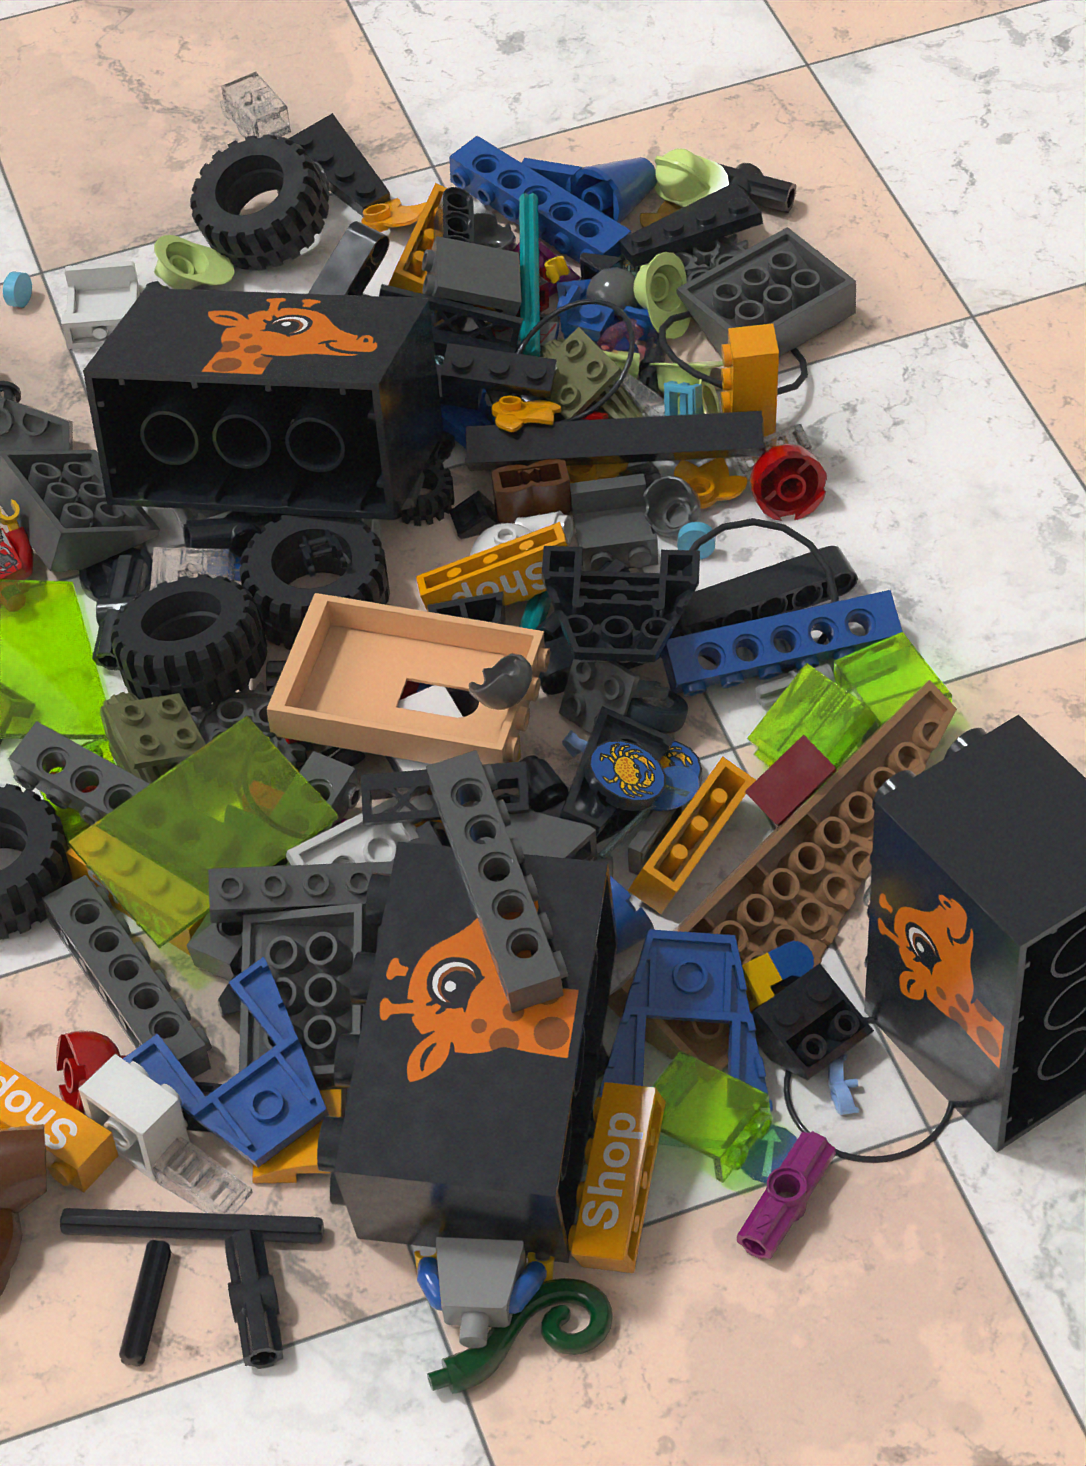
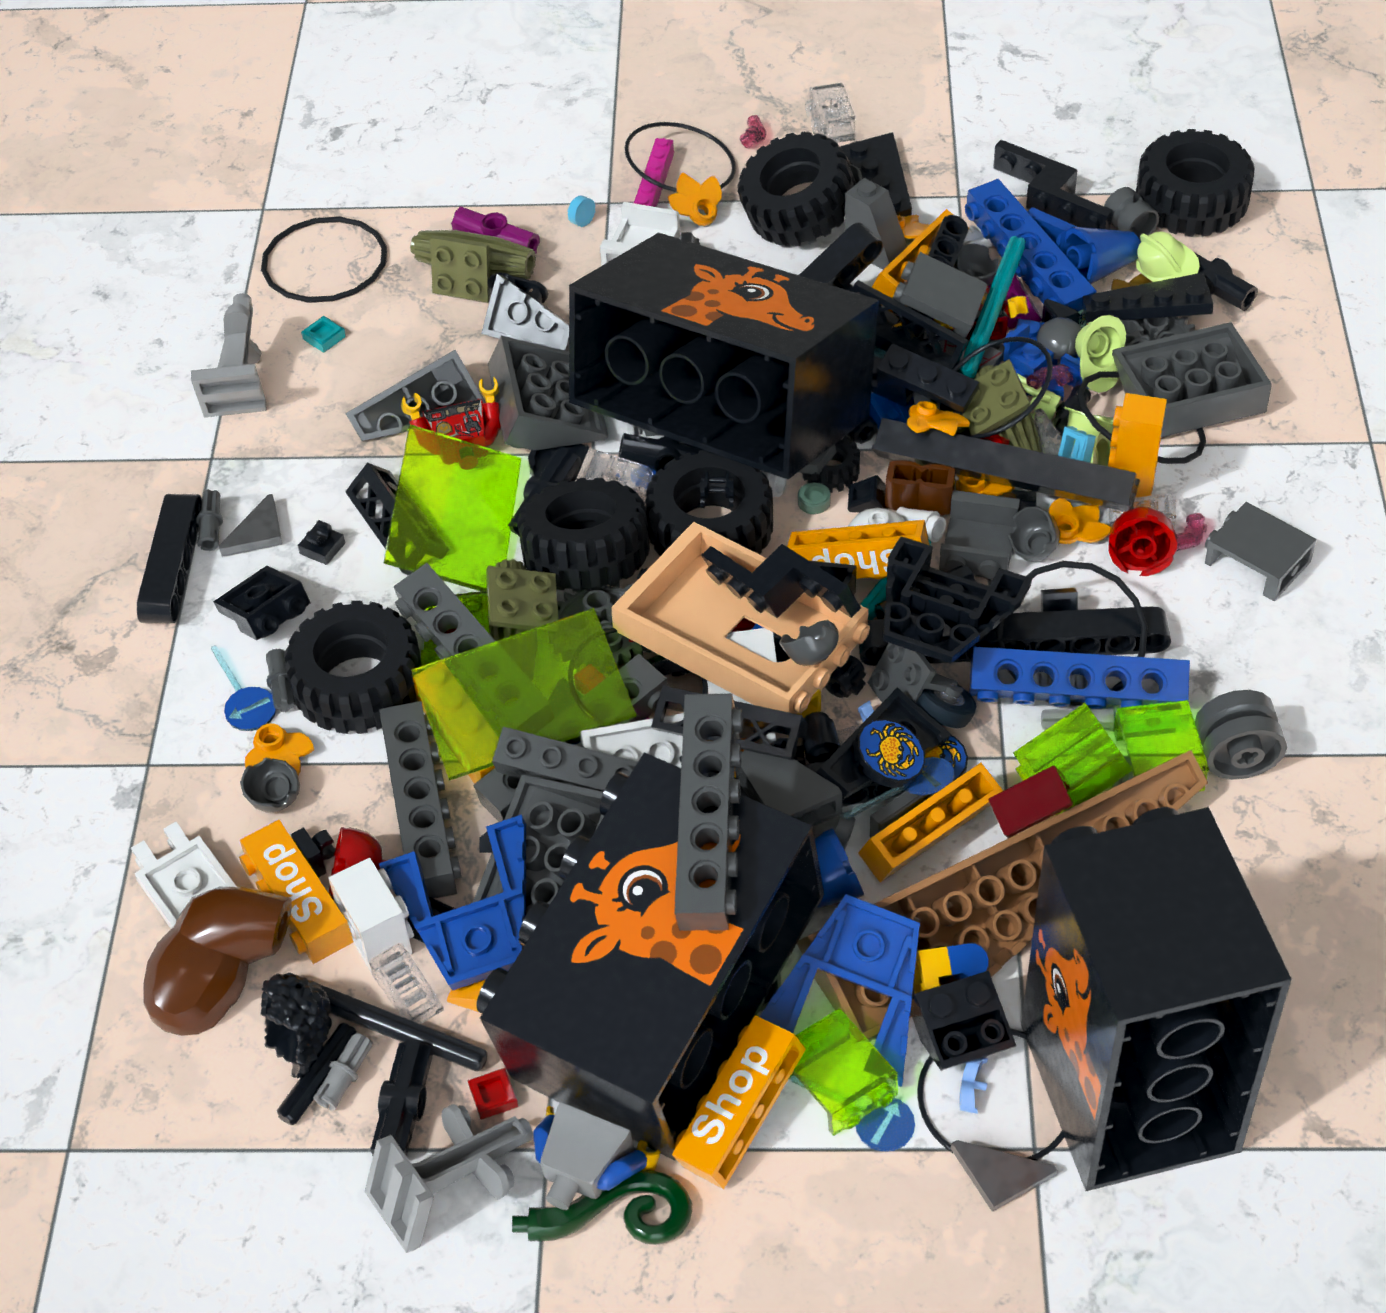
camera: 20 degrees right, 0 degrees up
yellowish green piece [154,235,234,290] -> none
medium azure tile [677,522,716,559] -> none
magenta piece [737,1131,836,1260] -> none
none -> black piece [261,974,332,1078]
none -> black tile [291,827,335,878]
none -> light grey axle [313,1033,372,1110]
none -> light grey piece [365,1104,533,1253]
none -> red tile [467,1068,518,1120]
none -> black piece [624,122,736,193]
none -> dark pink piece [634,138,674,207]
none -> light orange plate [668,173,722,226]
none -> black bracket [701,544,861,618]
none -> clear pink arm [740,115,766,148]
none -> sand green tile [798,483,831,514]
none -> black gear [825,655,866,698]
none -> dark grey slope [845,178,907,270]
none -> flat silver tile [950,1140,1057,1212]
none -> black bracket [993,140,1112,229]
none -> black tile [1041,588,1078,612]
none -> dark grey wheel [1104,187,1159,241]
none -> black tyre [1136,129,1255,237]
none -> clear pink arm [1176,513,1207,551]
none -> dark grey wheel [1194,690,1287,780]
none -> dark grey panel [1204,502,1317,602]

